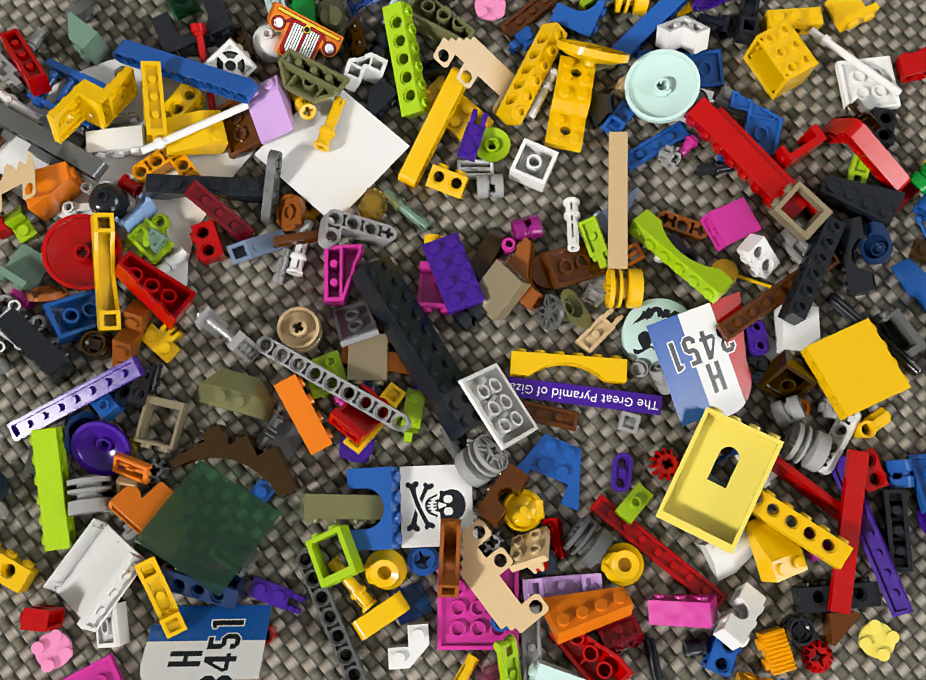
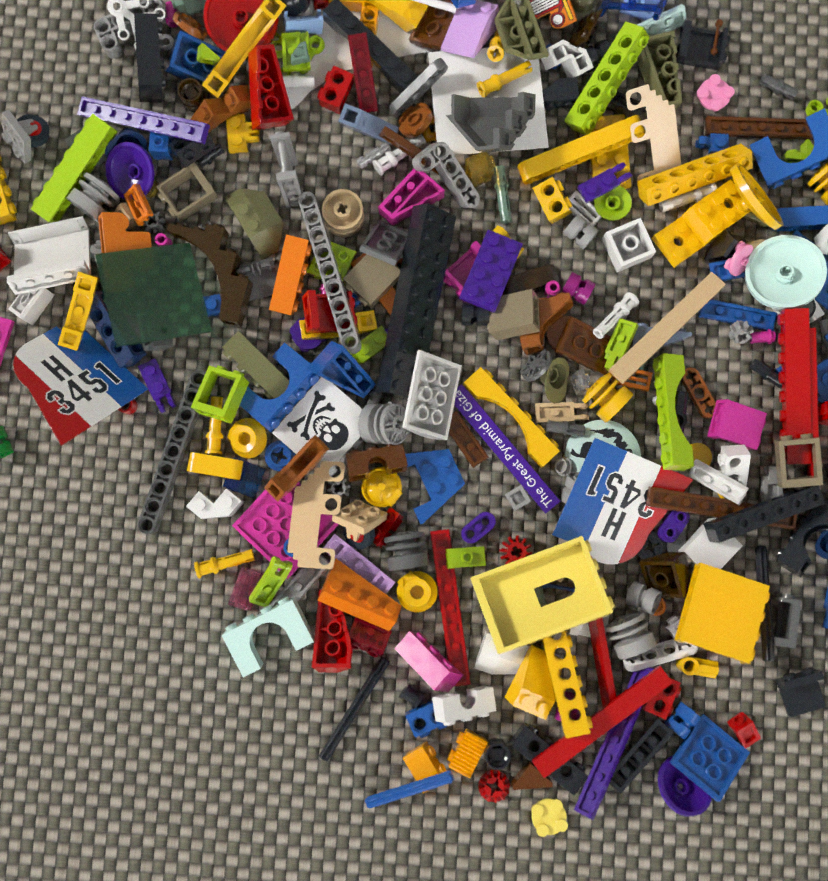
camera: 45 degrees right, 5 degrees up
none -> dark pink pin [155,233,173,252]
none -> lime slope [197,43,220,65]
none -> blue wedge [306,341,376,398]
none -> dark grey panel [446,92,536,153]
none -> dark grey axle [546,420,586,437]
none -> white tile [688,459,749,505]
none -> bright pink piece [724,241,754,276]

